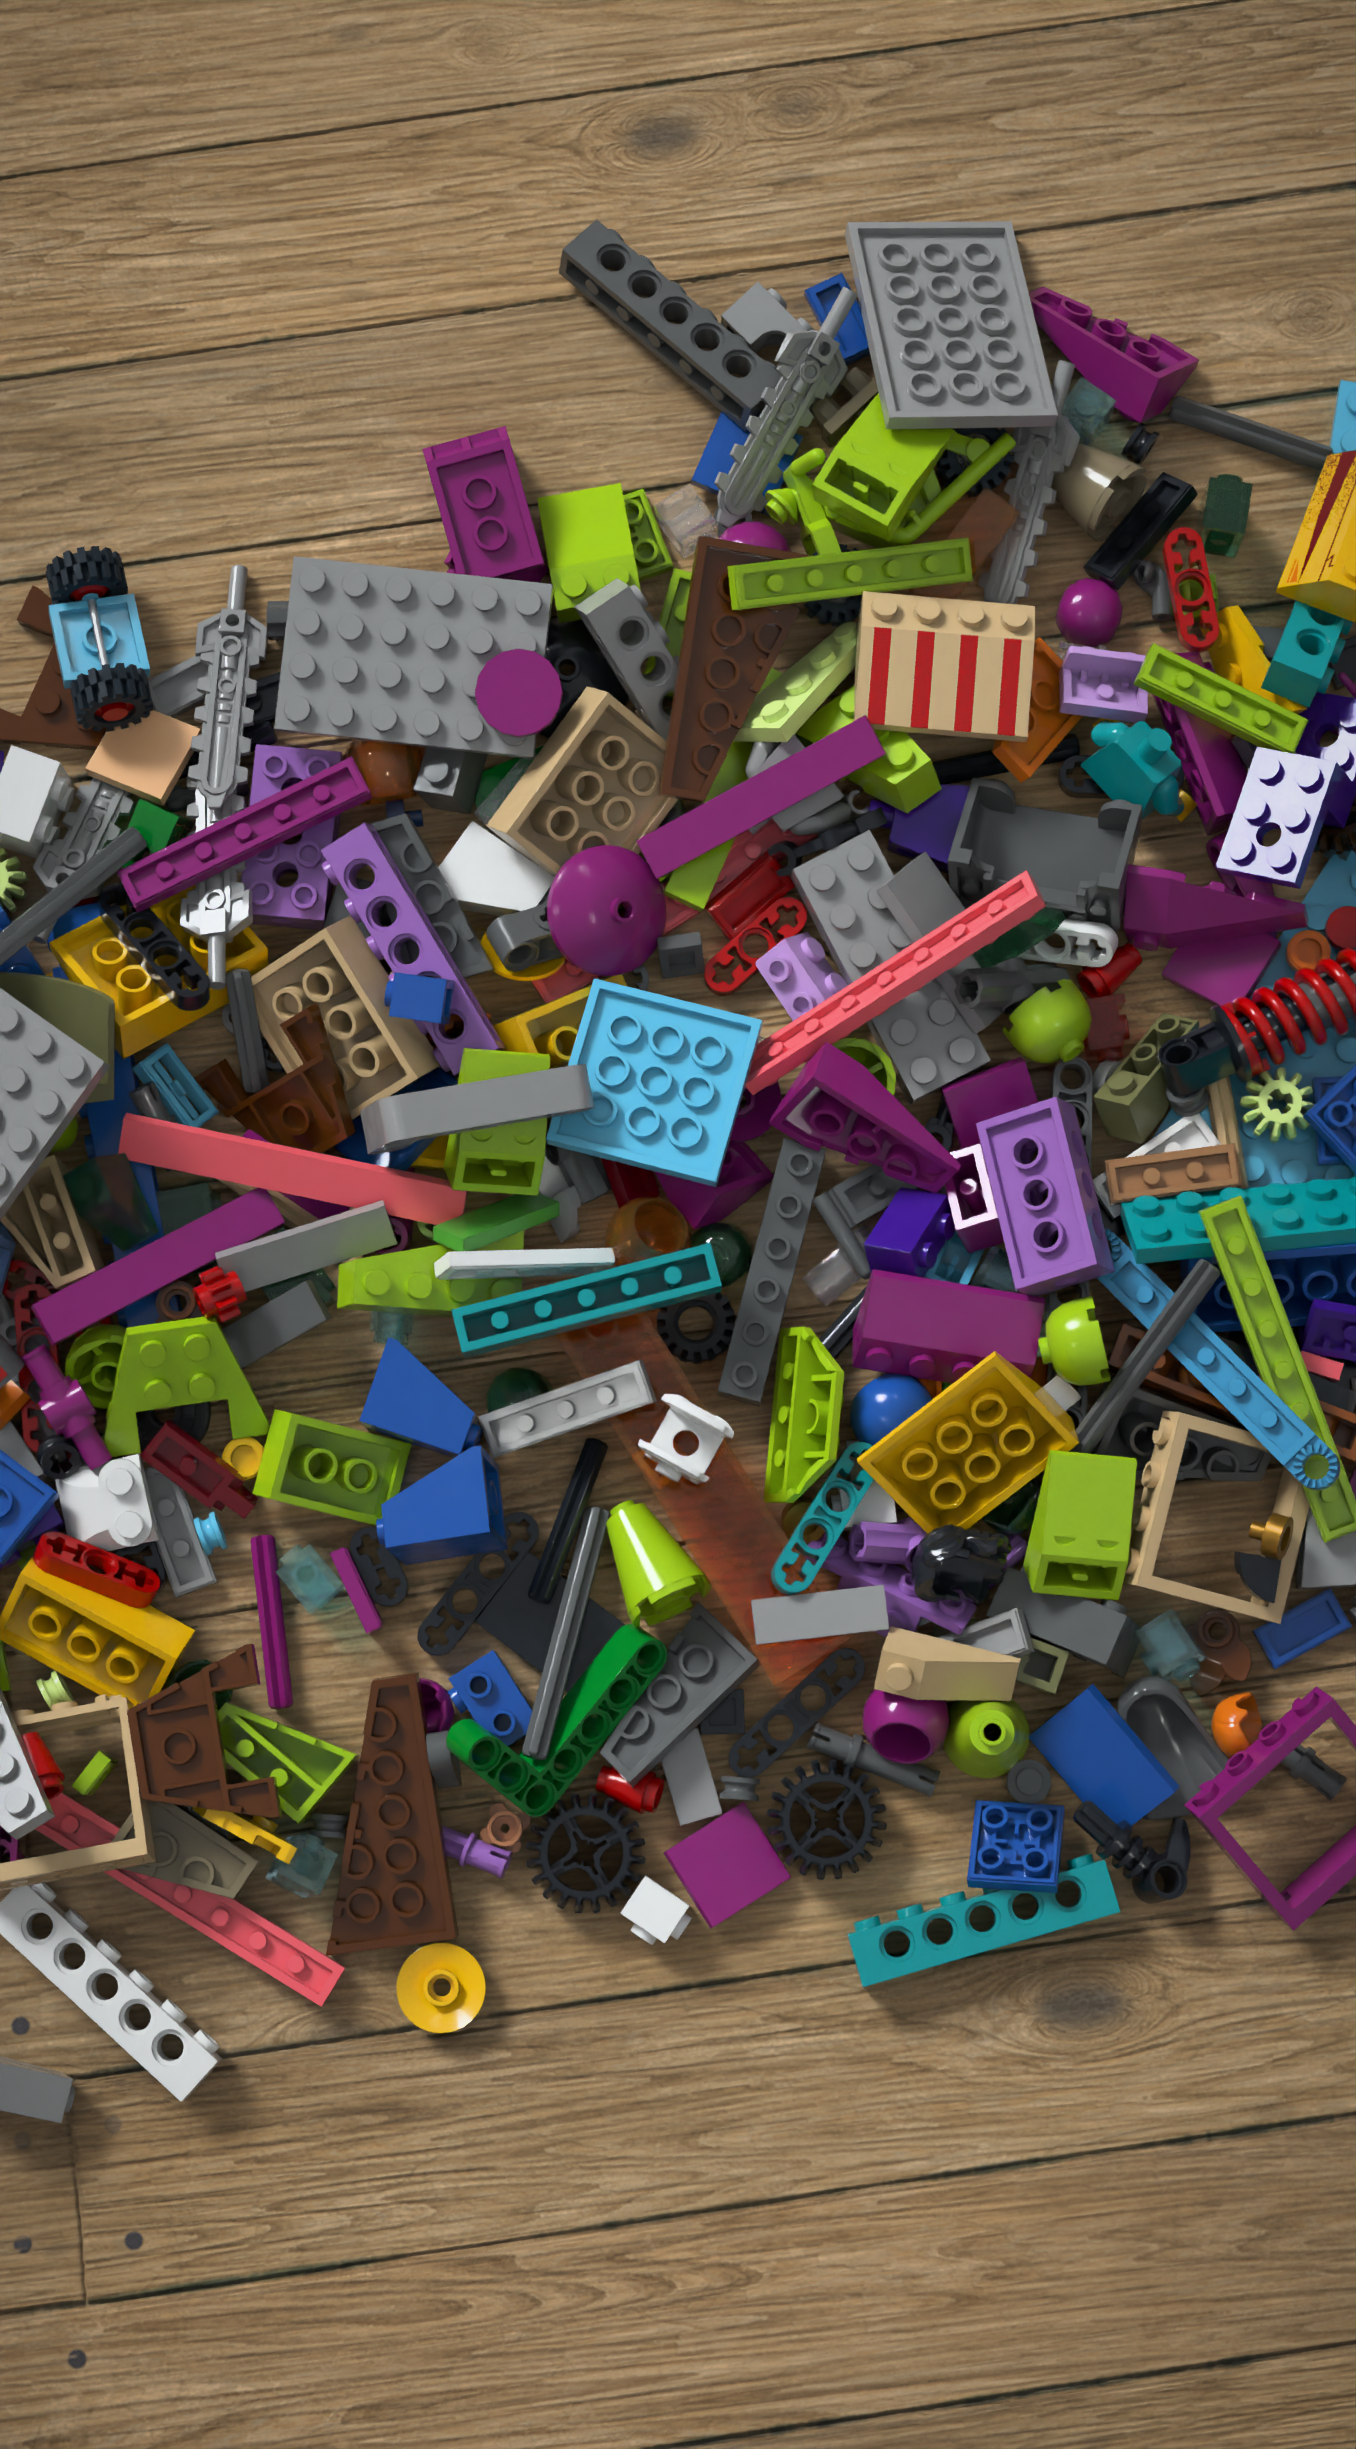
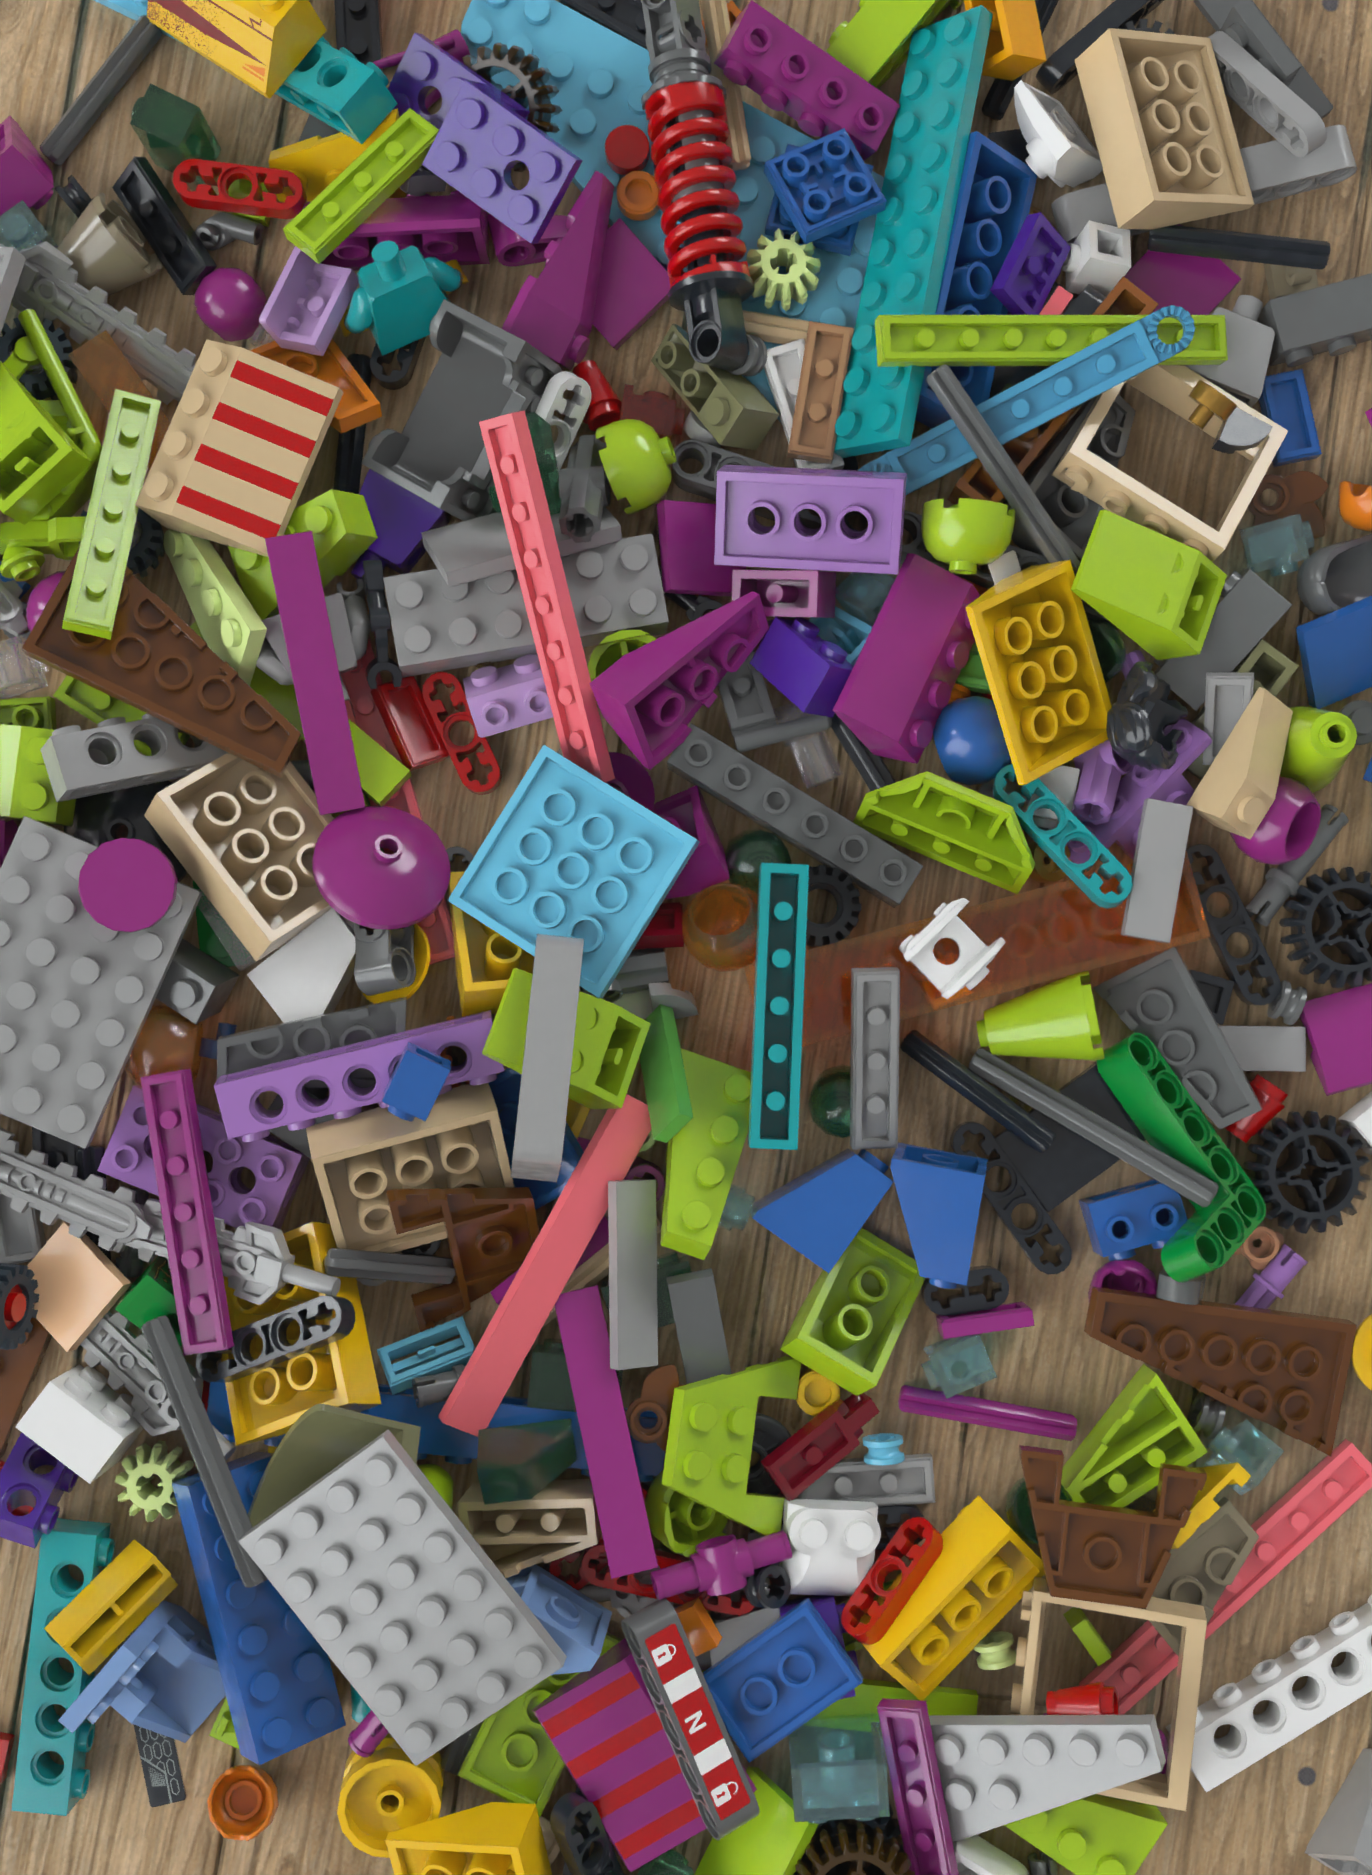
camera: 75 degrees left, 5 degrees up
red gear [192,1266,247,1323] -> none
white tile [434,1248,615,1280] -> none
dark grey plate [657,932,705,979] -> none

